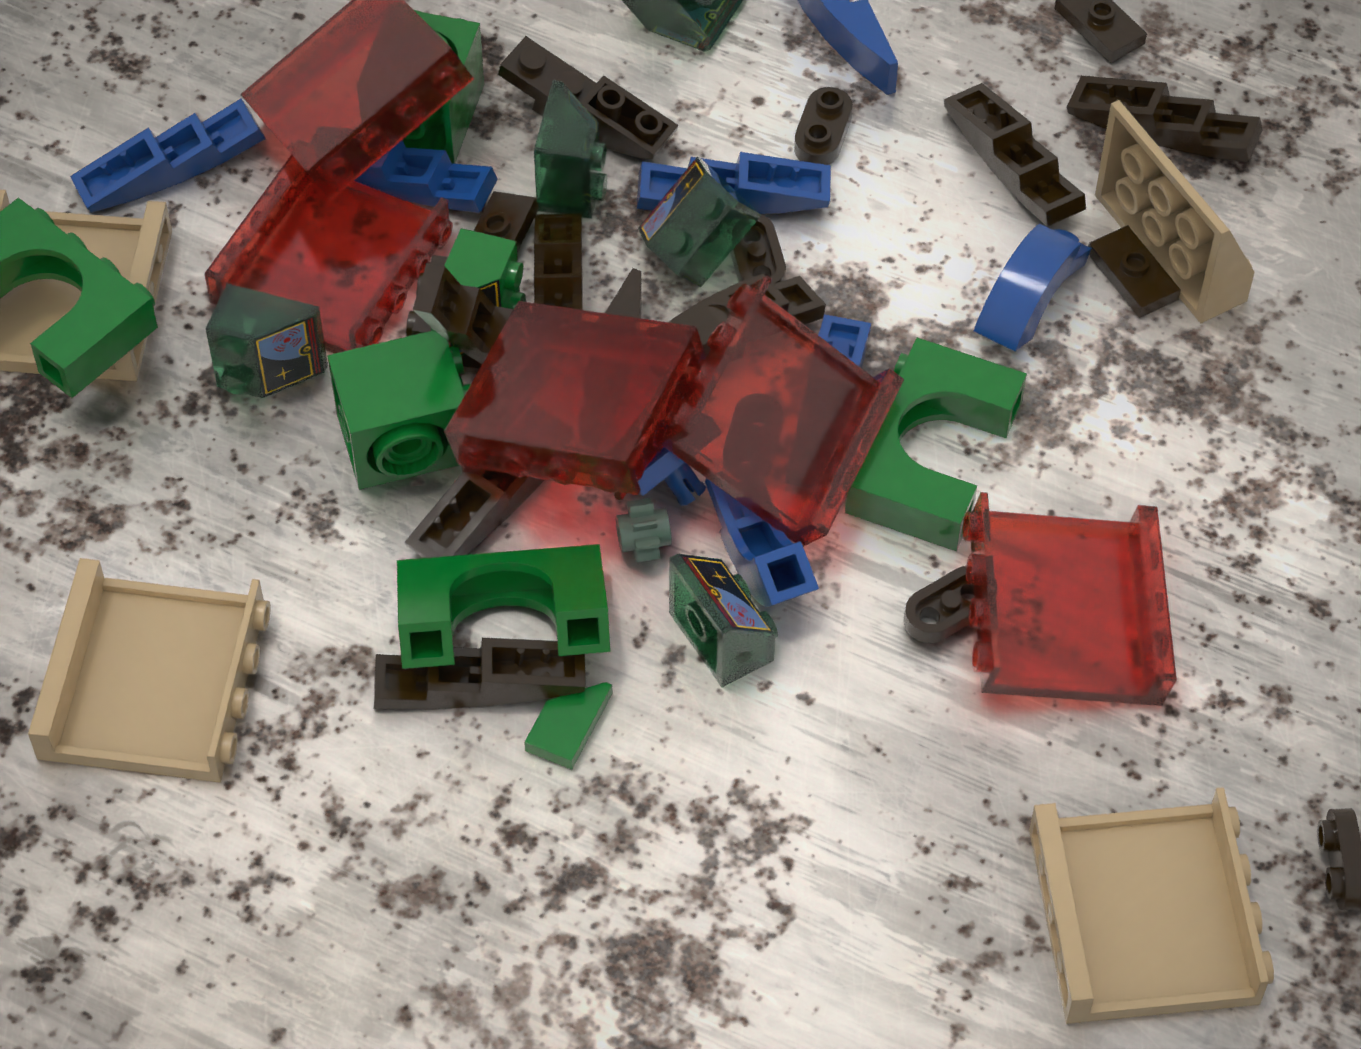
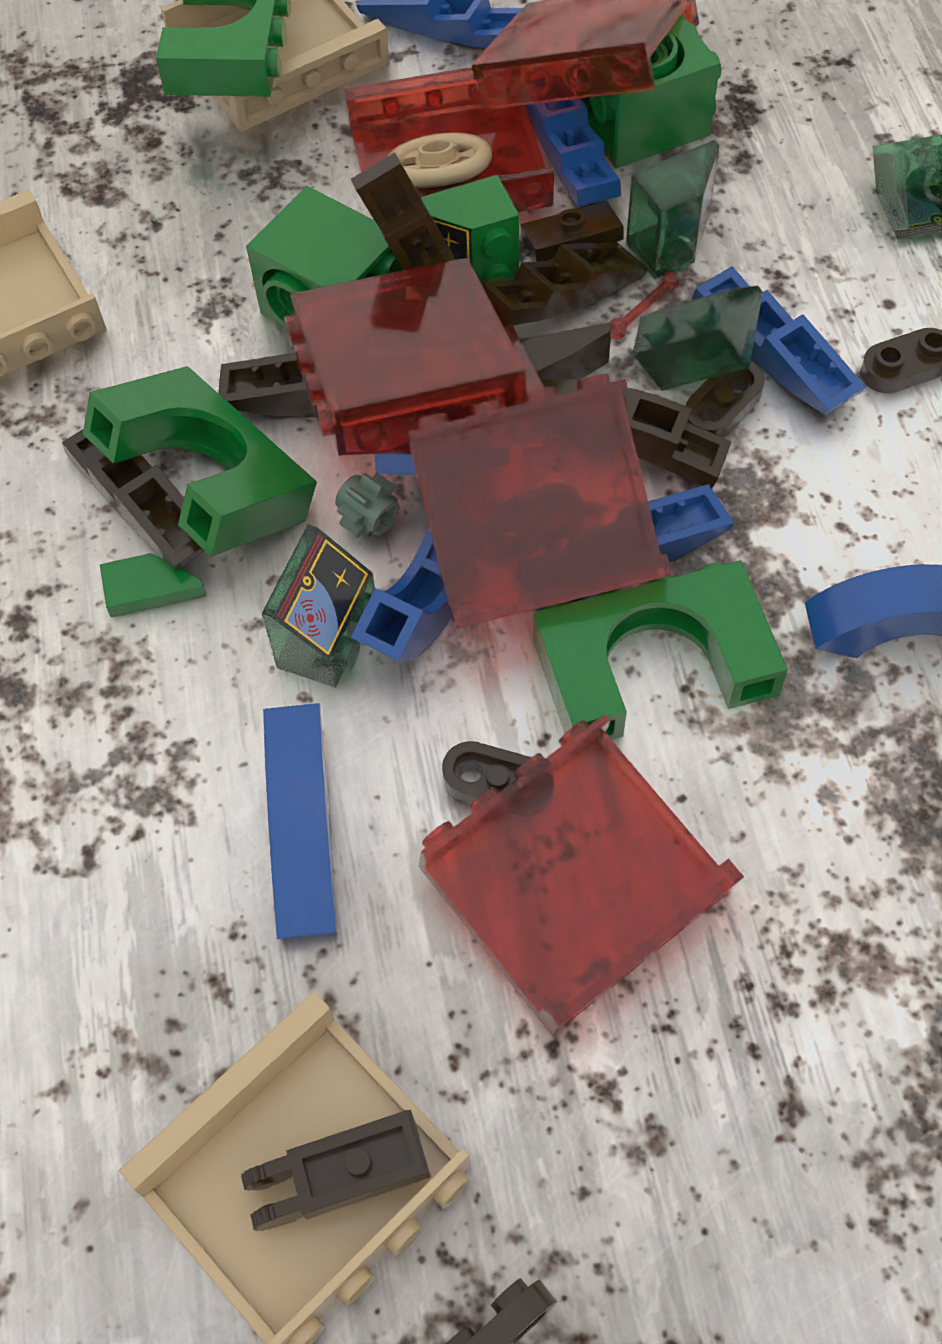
camera: 55 degrees right, 5 degrees up
clear green slope [205,284,328,398] -> none
dark brown slope [498,36,679,160] -> none
none -> dark brown hinge [241,1110,431,1231]
none -> blue slope [263,703,338,939]
none -> tan plate [388,133,492,188]
none -> clear red hinge [609,272,680,339]

